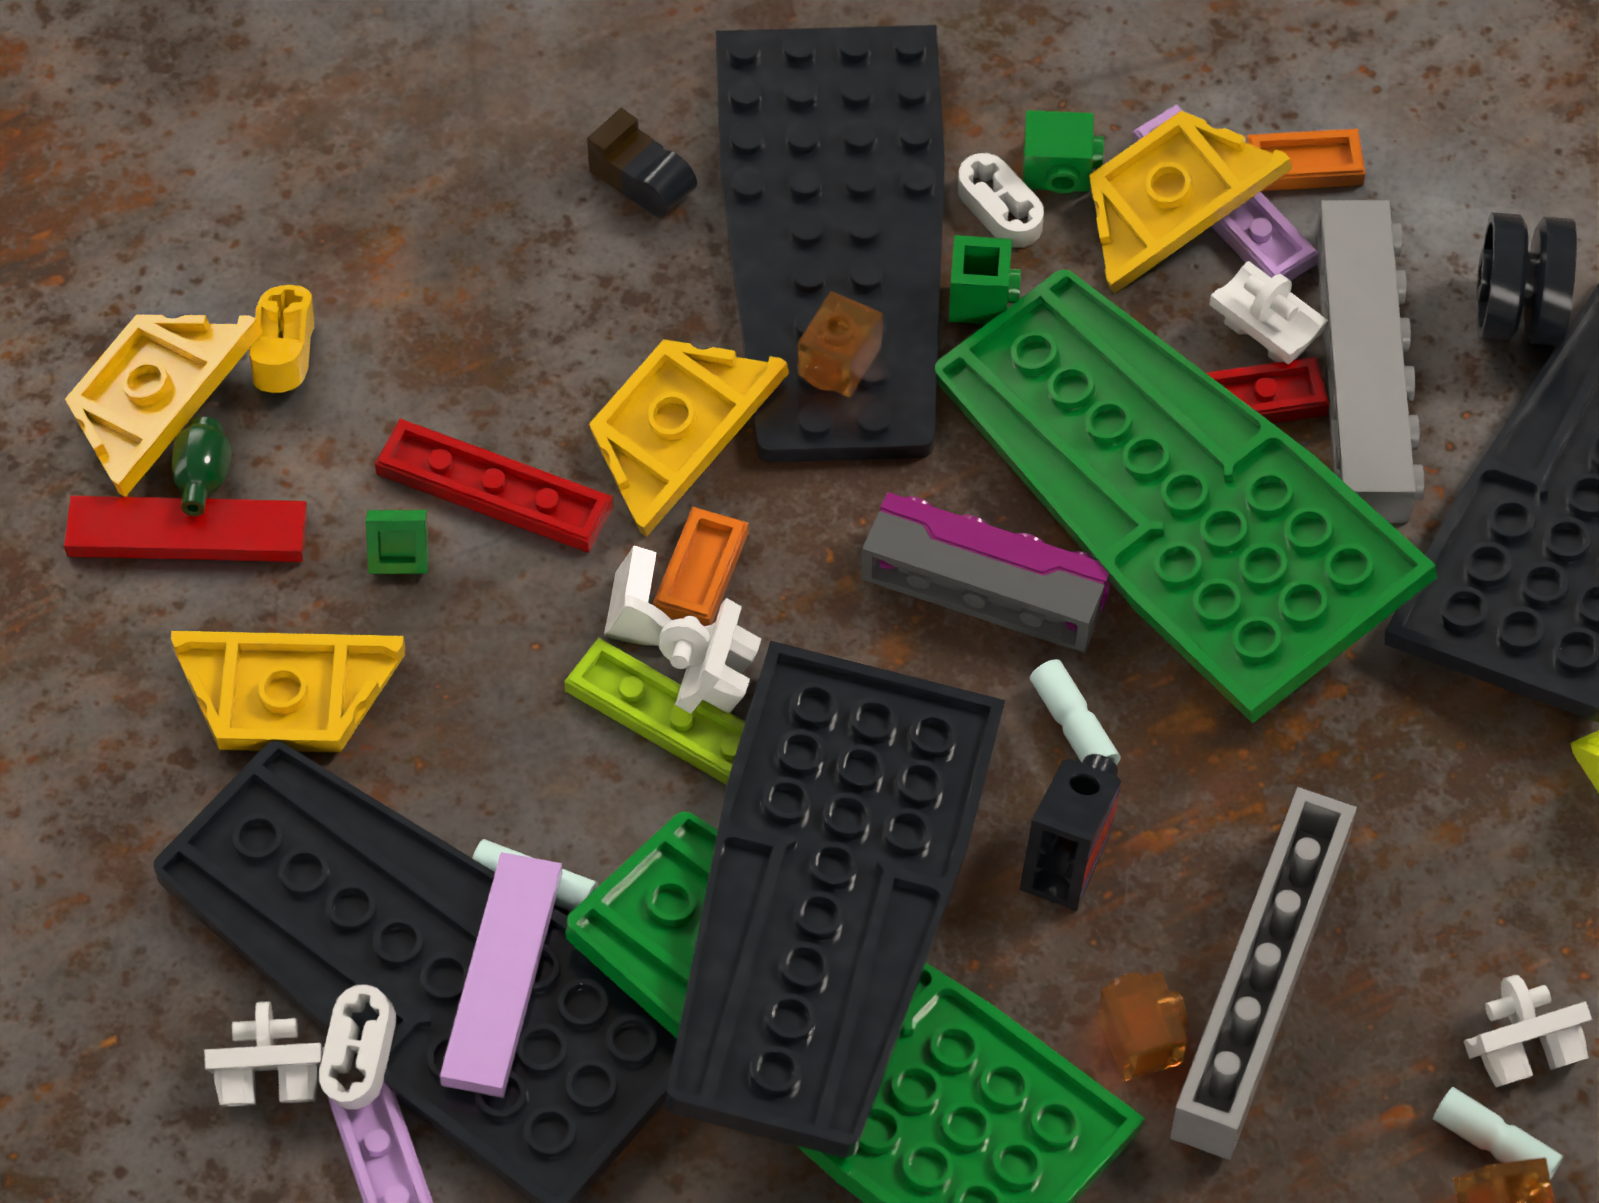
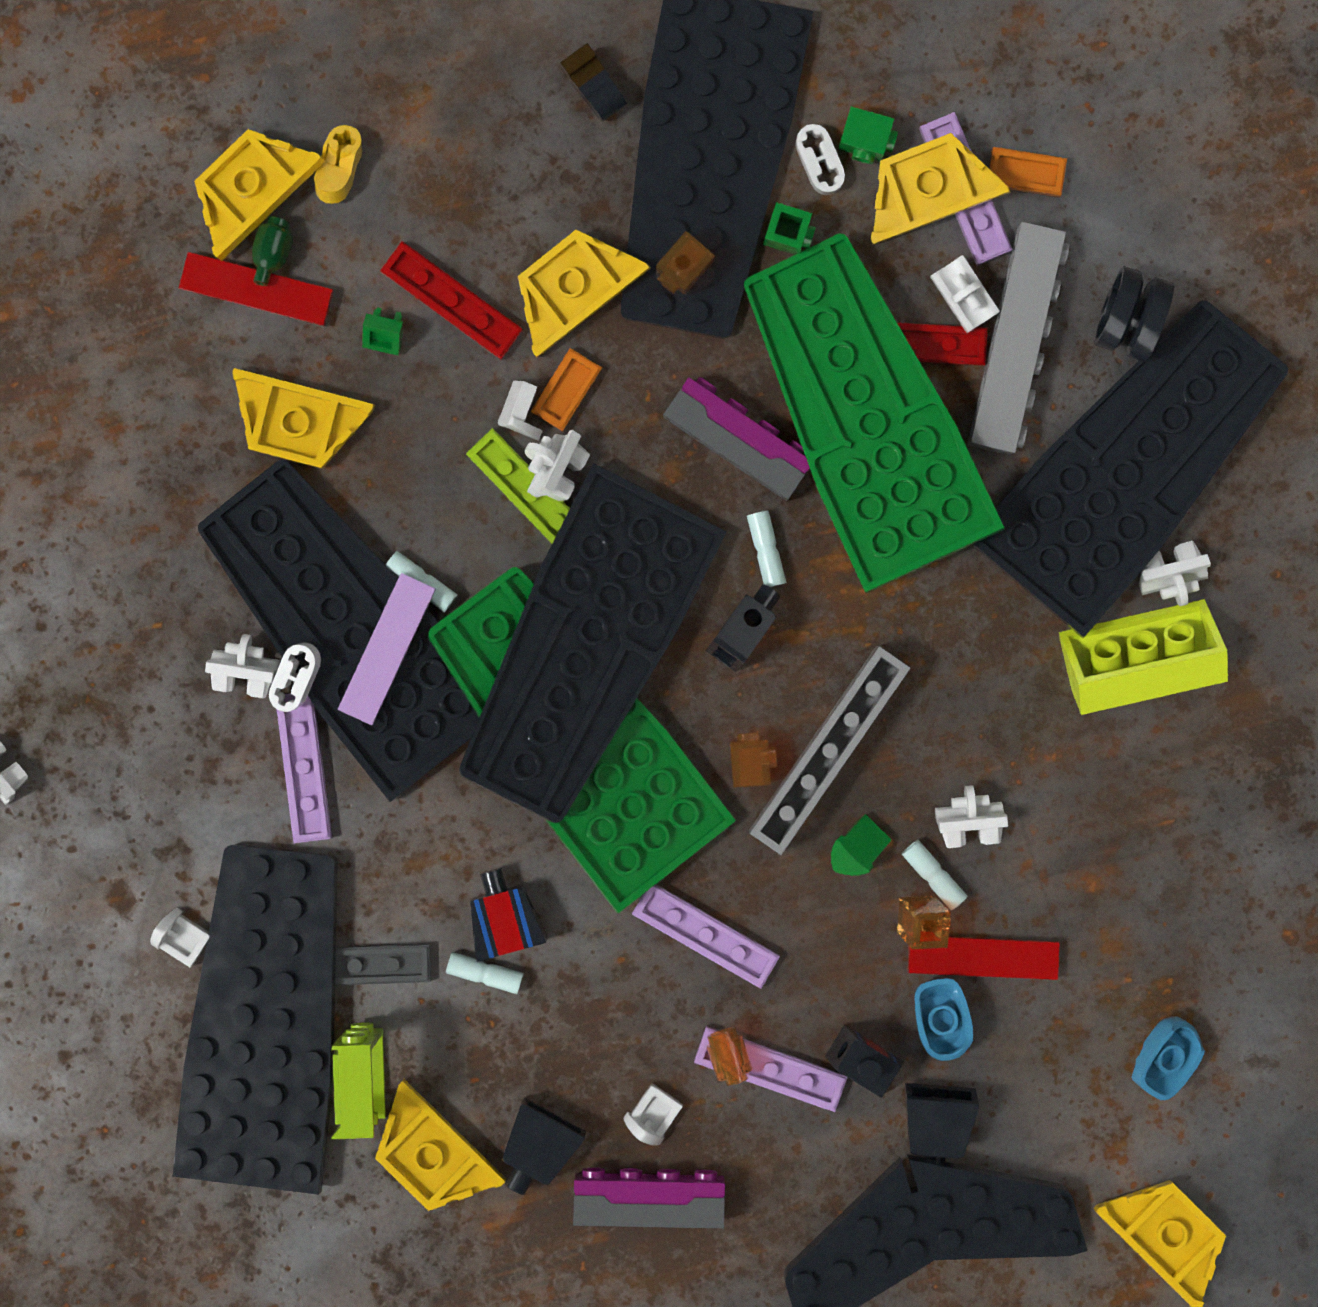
camera: 15 degrees right, 30 degrees up
none -> green tile [831,814,891,876]

